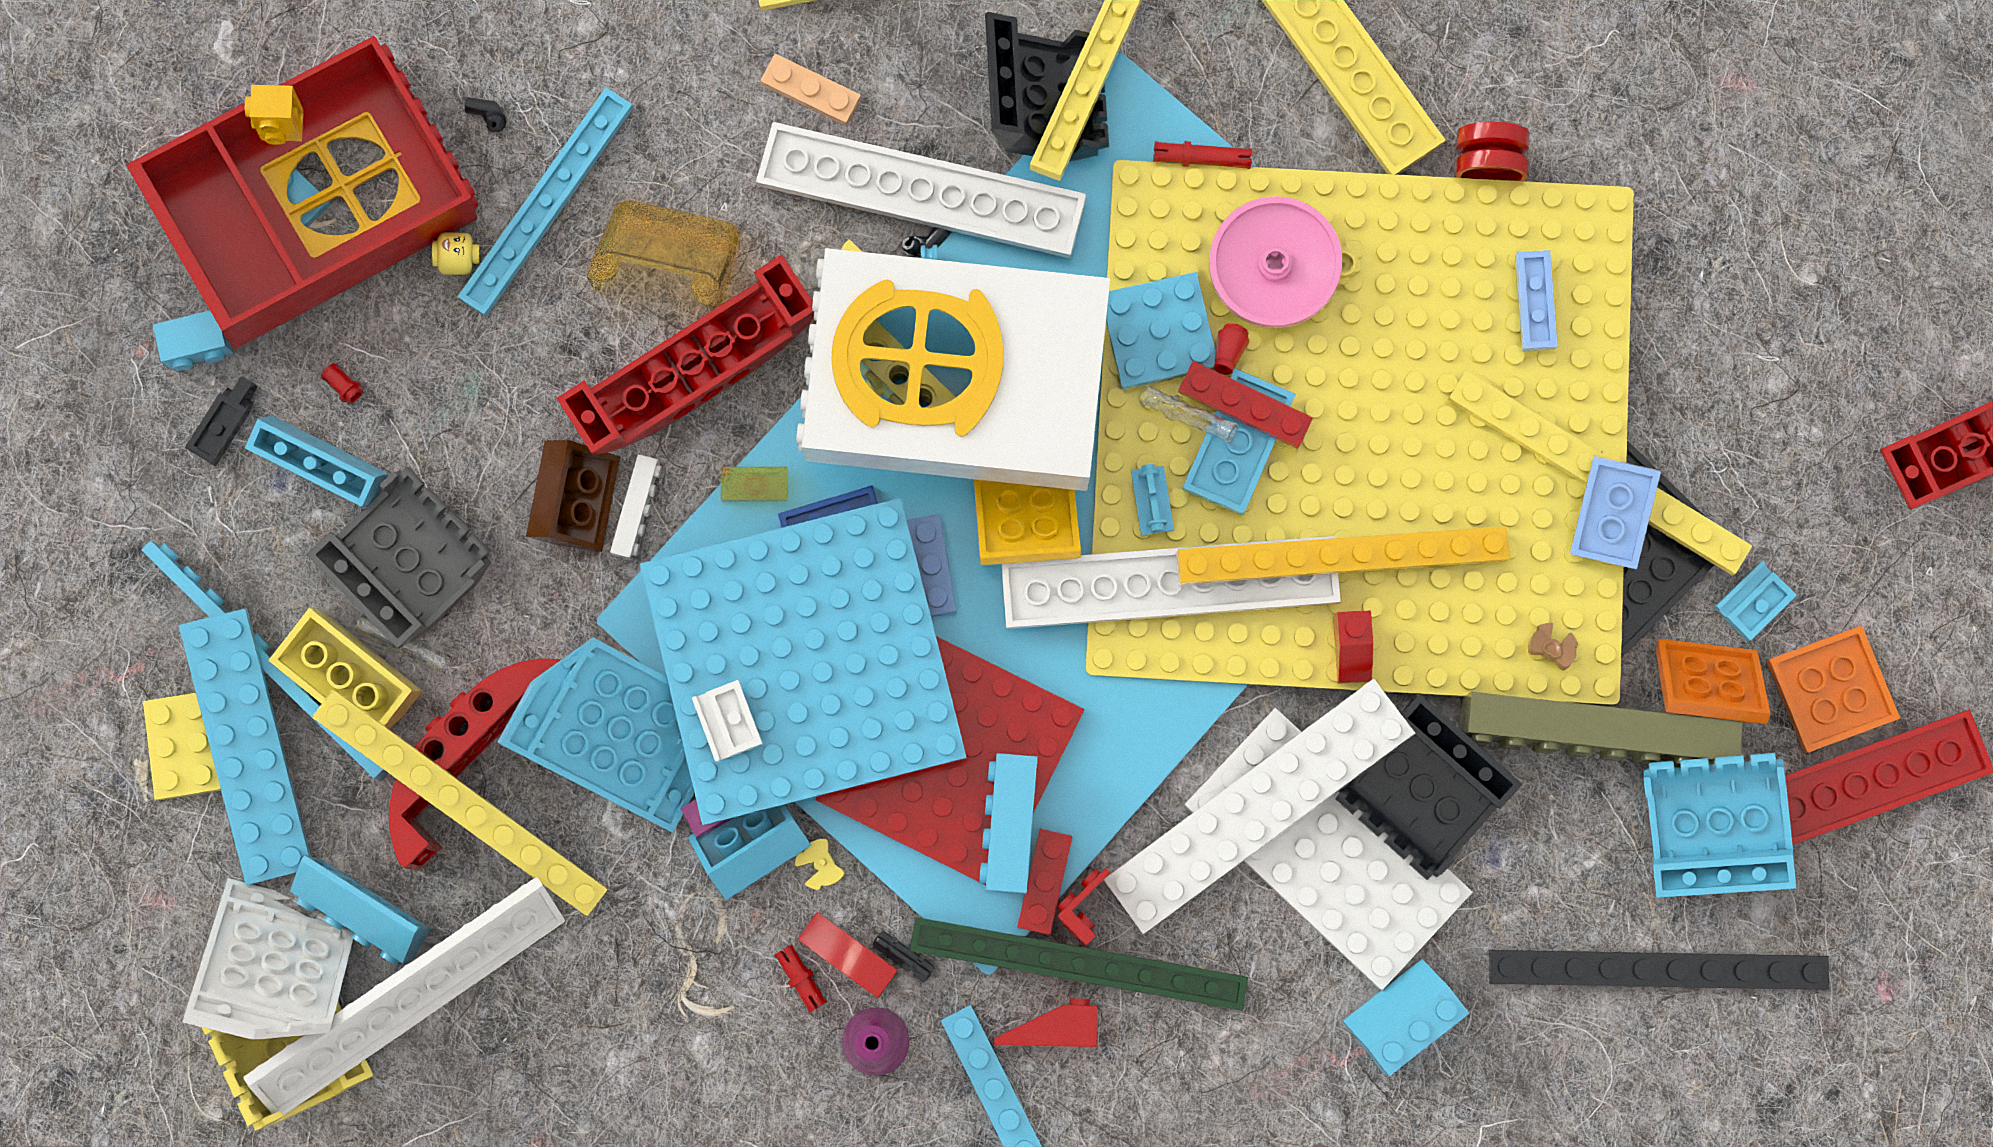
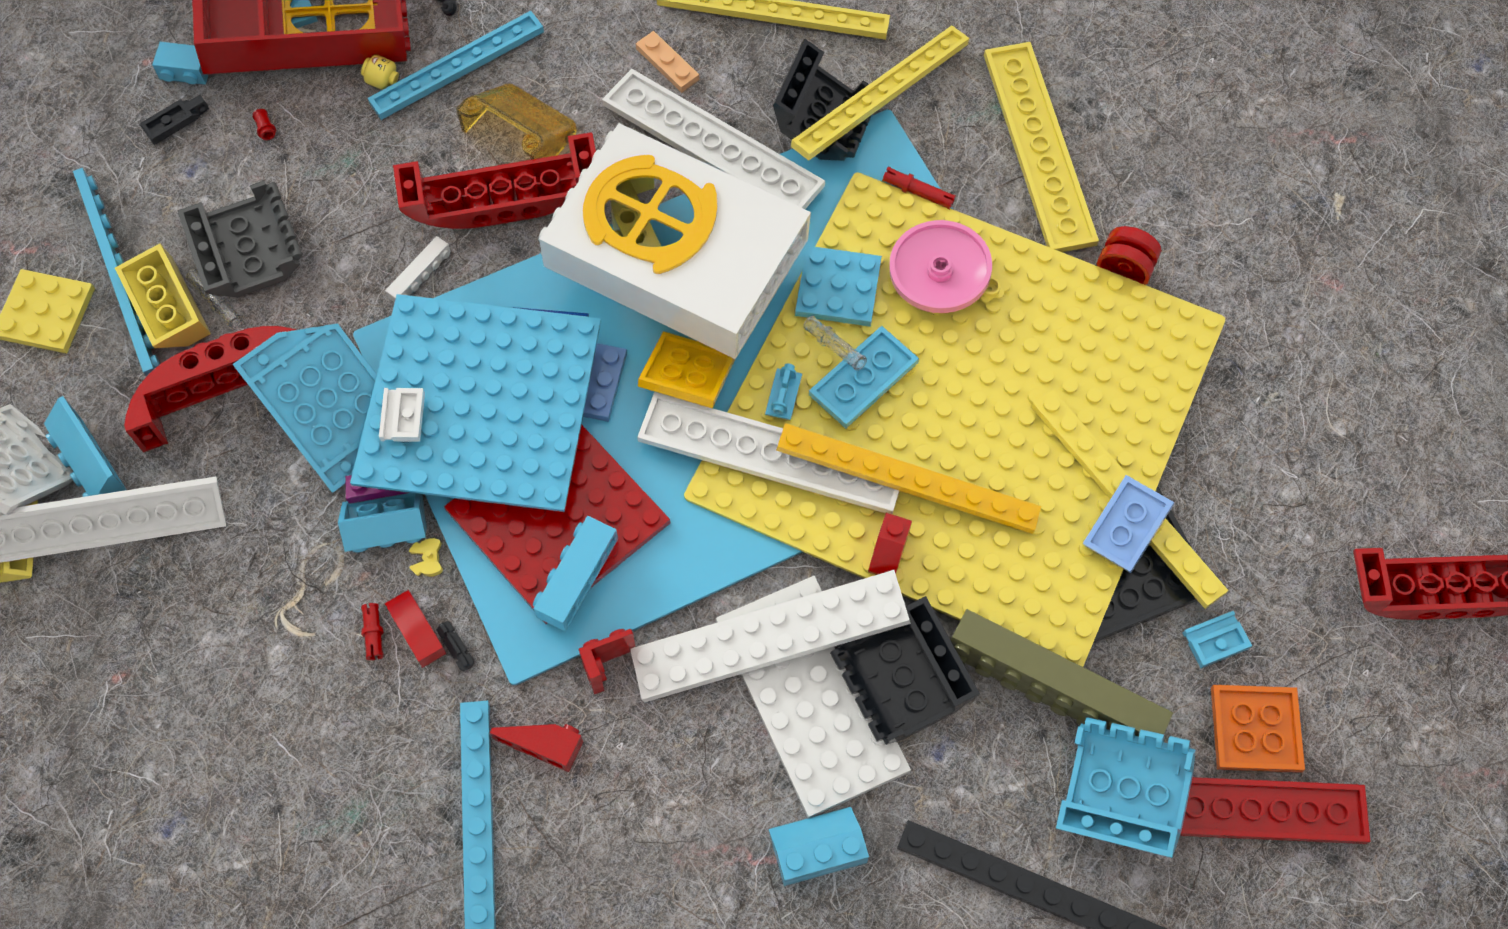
camera: 20 degrees right, 15 degrees down
medium azure plate [178,608,311,885] -> none
medium azure brick [245,415,388,507] -> none
light yellow plate [312,689,608,916] -> none
reddish brown slope [526,440,620,552] -> none
clear yellow plate [721,466,788,502] -> none
magenta cone [842,1007,910,1076] -> none
dark green plate [909,917,1248,1011] -> none
red plate [1017,828,1073,935] -> none
red plate [1178,361,1313,450] -> none
red cone [1214,323,1250,375] -> none
light blue plate [1515,250,1558,351] -> none
medium nougat piece [1528,623,1578,671] -> none
orange plate [1655,638,1771,724] -> none

